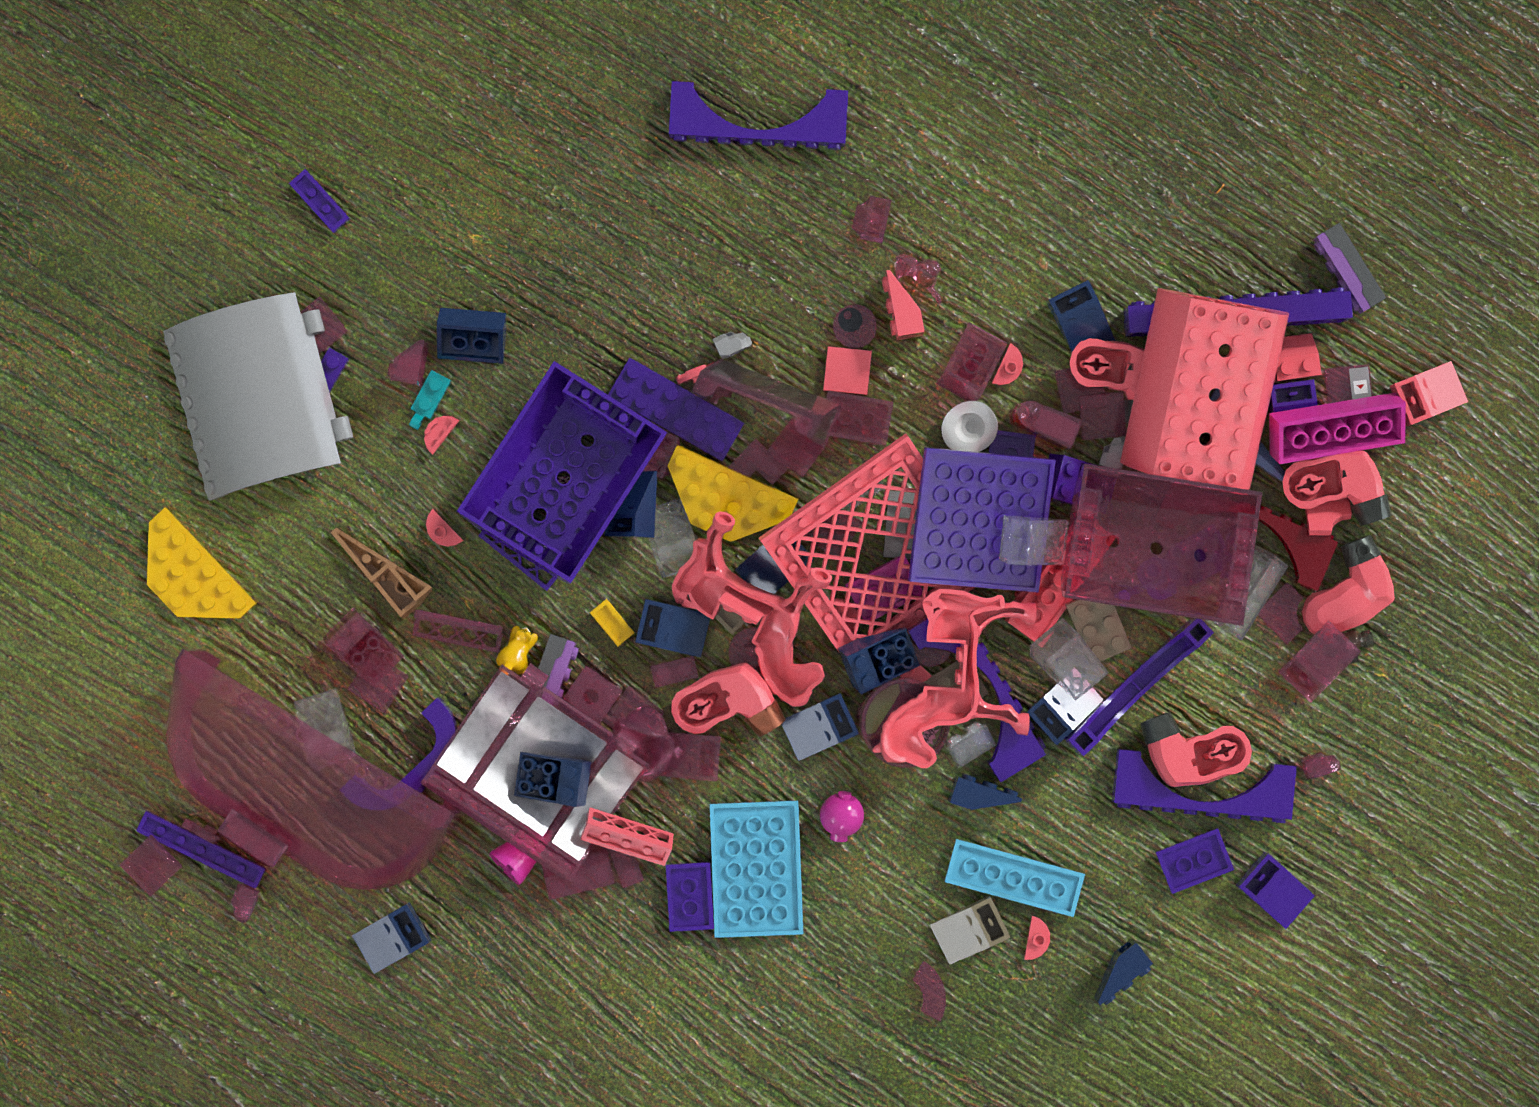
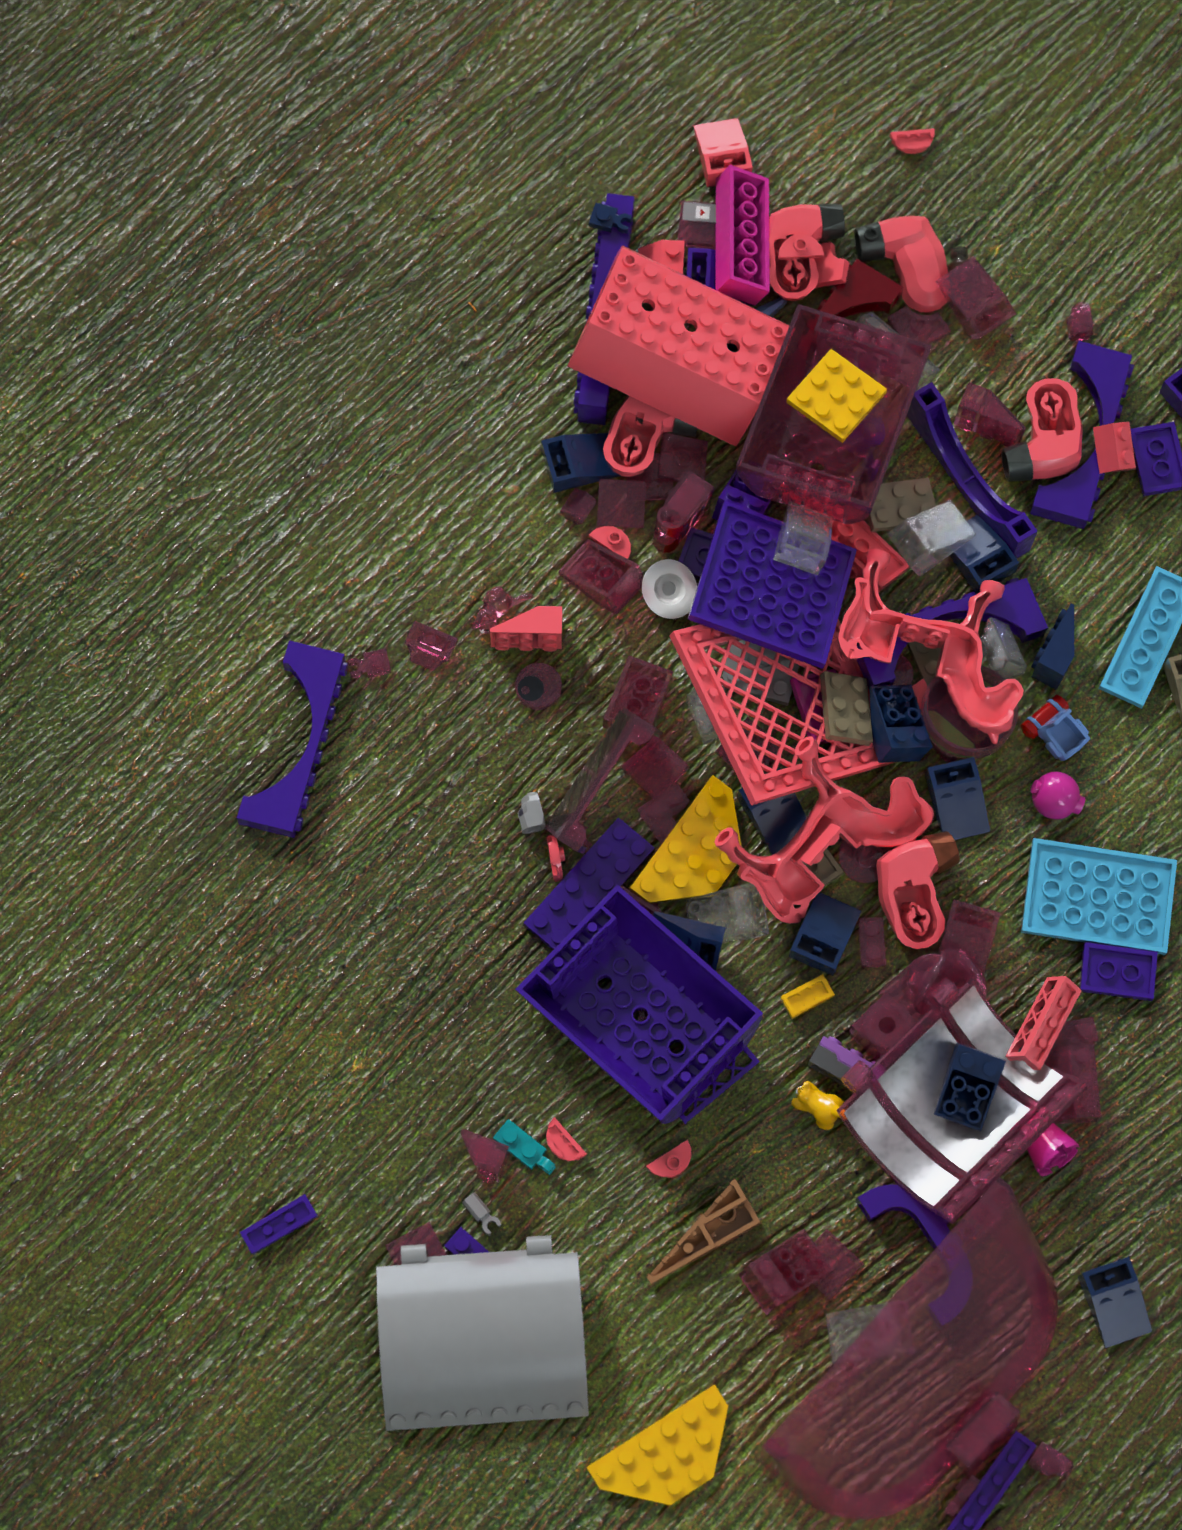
camera: 90 degrees left, 15 degrees down
clear pink fence [412,609,504,653] -> none
dark blue slope [437,308,506,364] -> none
coral tile [823,346,872,395] -> none
light grey rock [1098,436,1125,472] -> none
piece [1313,223,1386,314] -> none
none -> clear pink plate [348,648,391,678]
none -> light grey bar [462,1192,501,1236]
none -> clear pink piece [560,488,597,525]
none -> dark blue plate [589,203,632,234]
none -> clear pink tile [597,479,646,529]
none -> coral plate [778,234,824,260]
none -> yellow plate [786,349,887,443]
none -> dark tan plate [820,671,873,746]
none -> coral plate [890,129,935,154]
none -> clear pink slope [954,382,1026,447]
none -> medium blue piece [1020,694,1090,761]
none -> coral slope [1093,422,1136,474]

